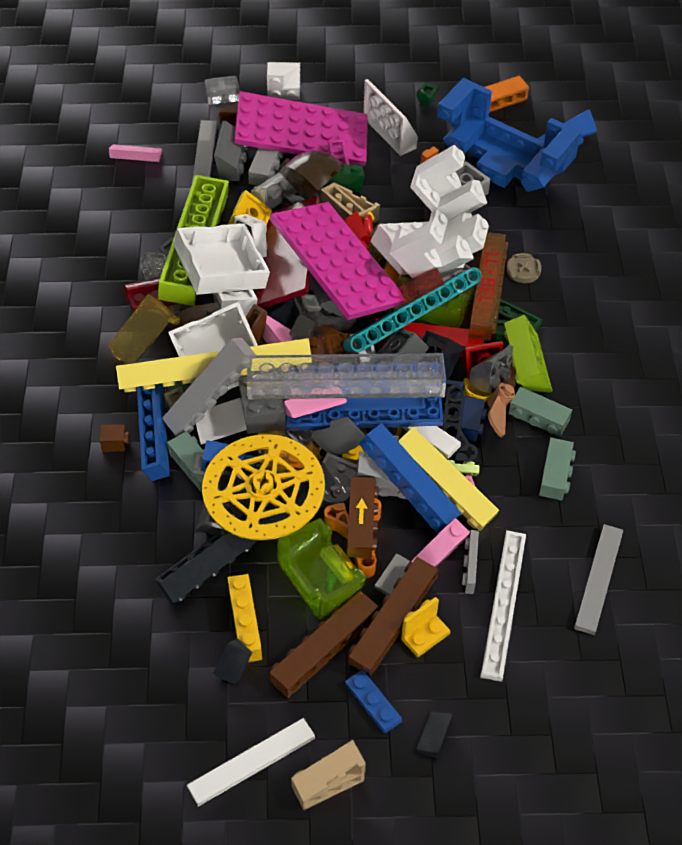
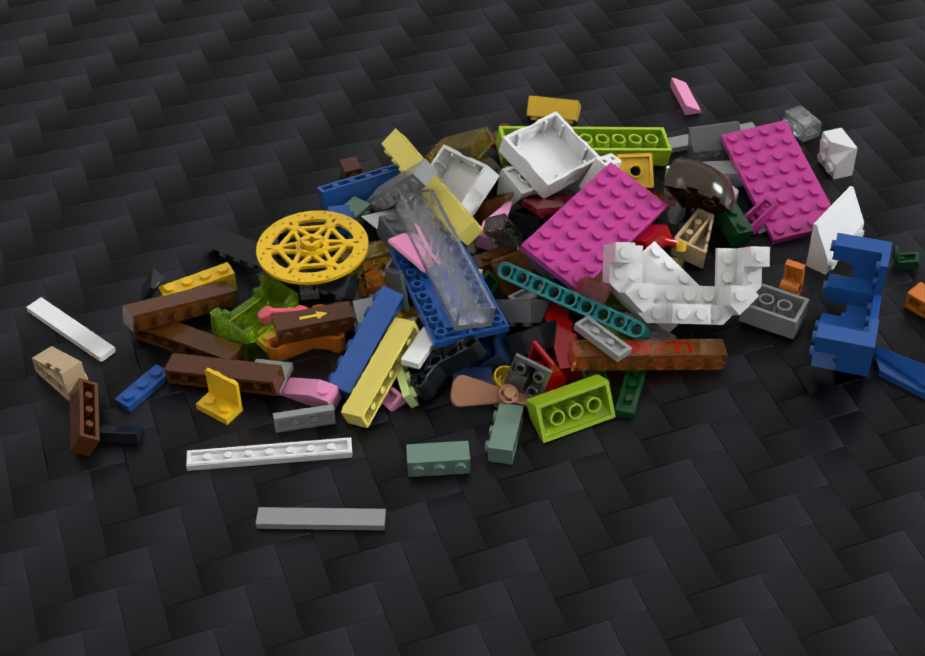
camera: 75 degrees right, 10 degrees down
dark tan tile [506,253,542,283] -> none
none -> reddish brown brick [69,378,100,456]
none -> reddish brown brick [123,281,236,333]
none -> coral bar [258,305,308,324]
none -> yellow slope [527,96,581,125]
none -> light grey plate [573,315,632,362]

